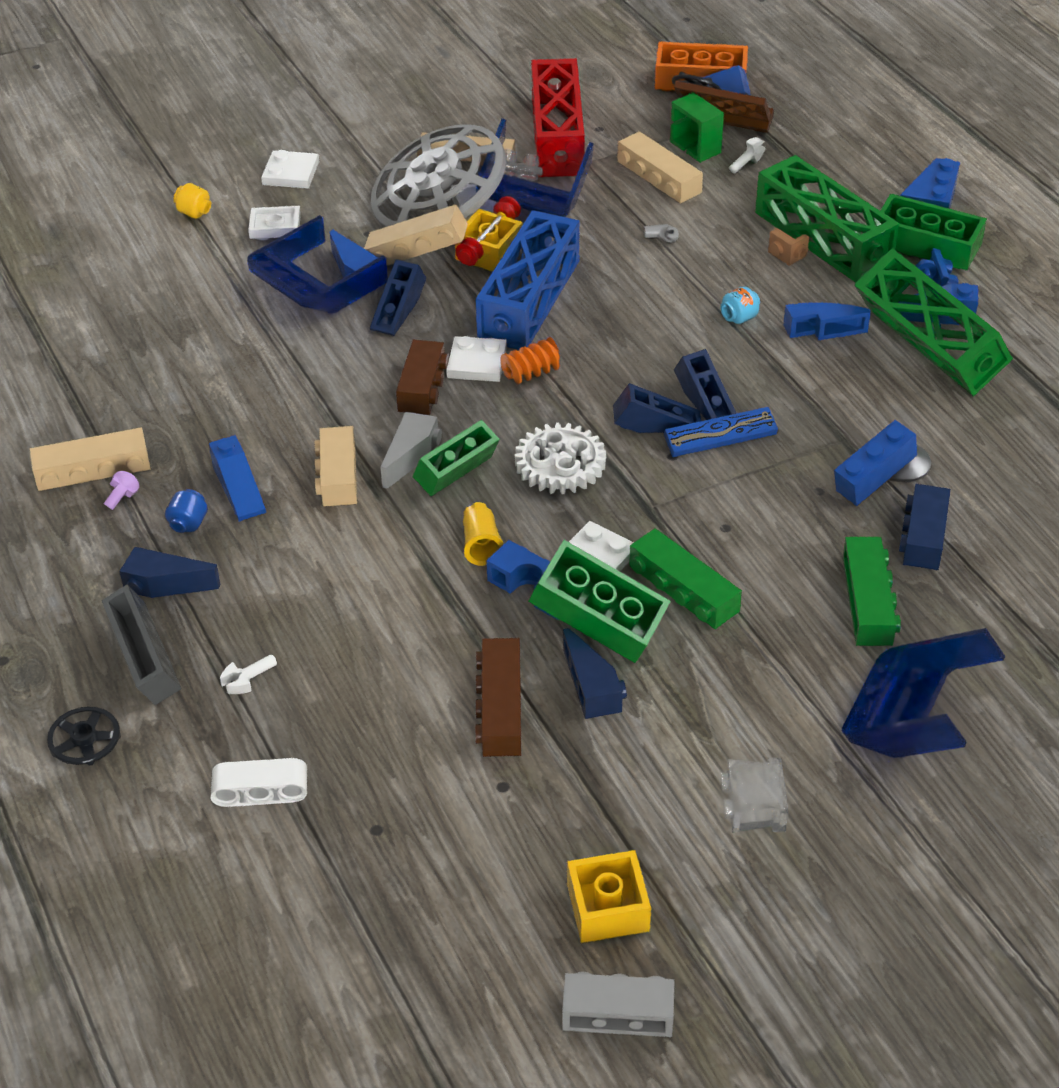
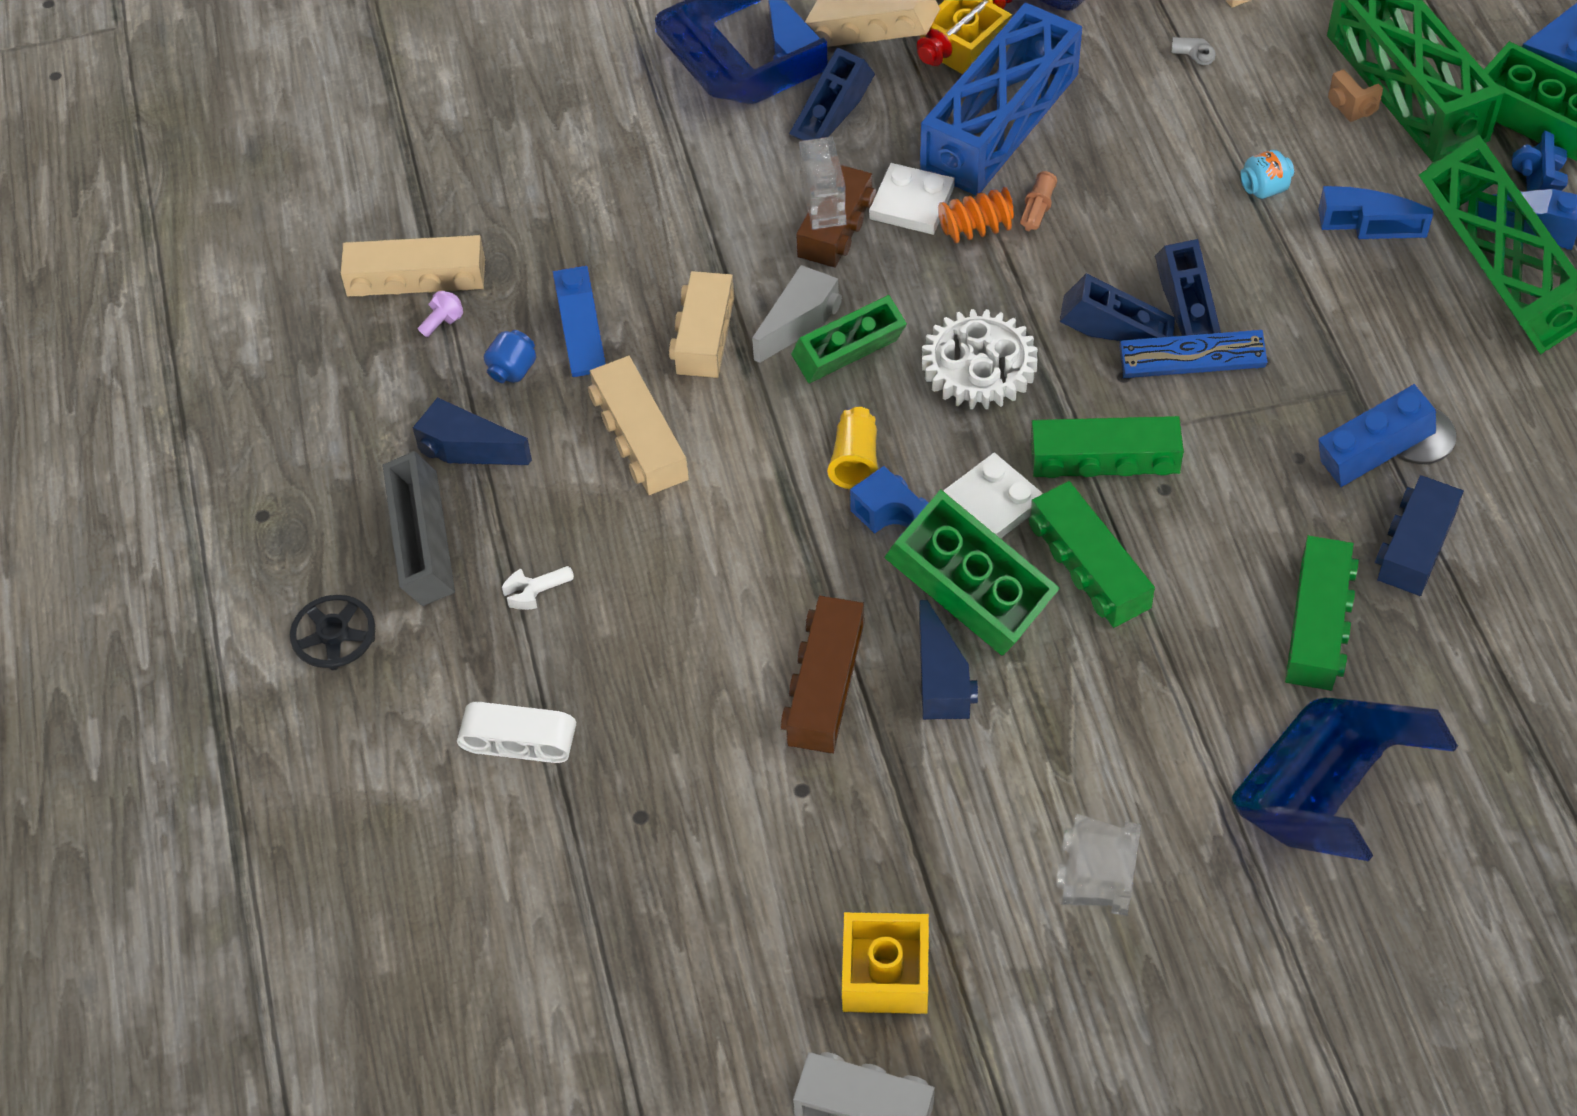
camera: 15 degrees right, 10 degrees up
none -> tan brick [588,356,689,495]
none -> clear hips [799,136,846,229]
none -> nougat axle [1020,171,1058,232]
none -> green brick [1030,416,1184,478]

